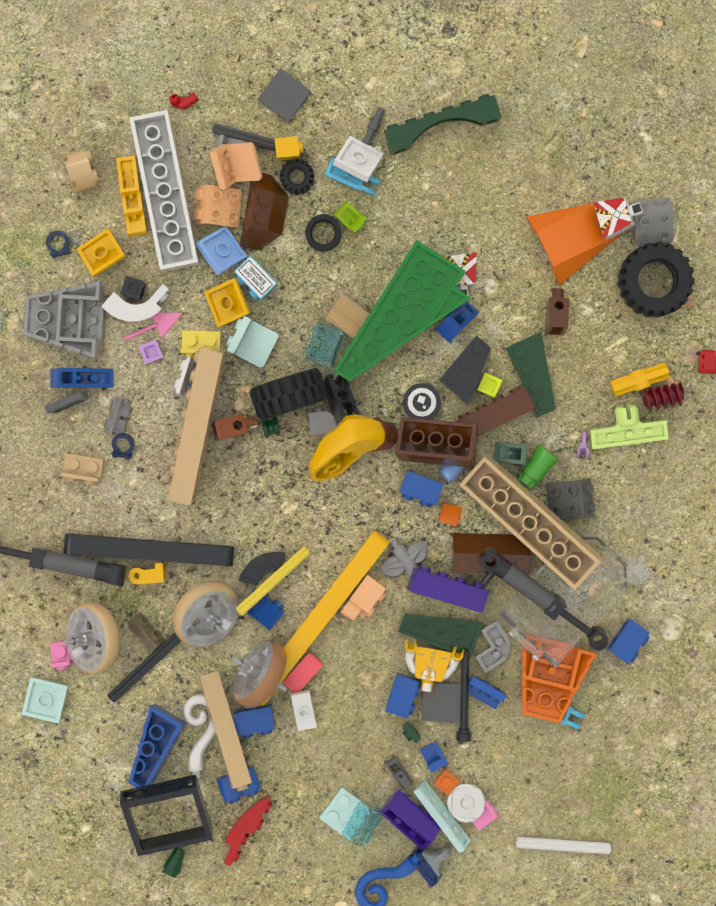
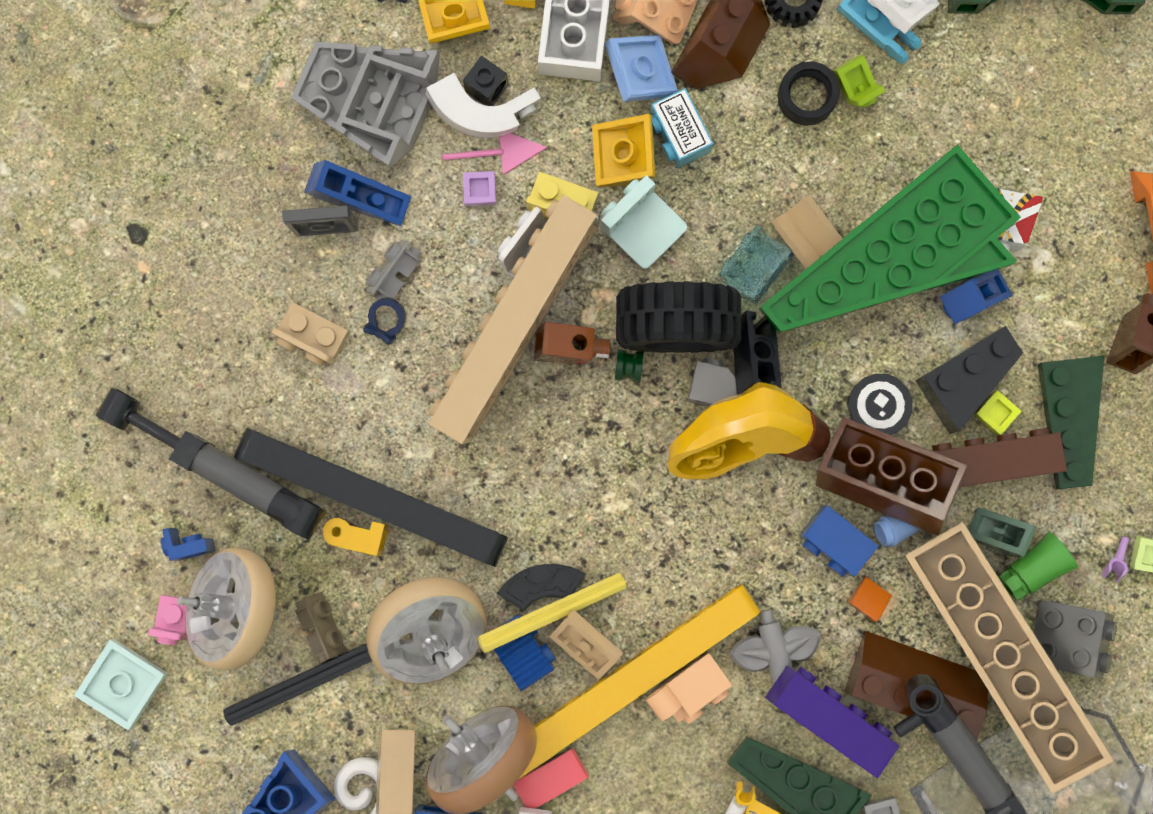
camera: 20 degrees right, 5 degrees down
none -> blue bracket [161,528,216,561]
none -> tan bracket [549,610,623,680]

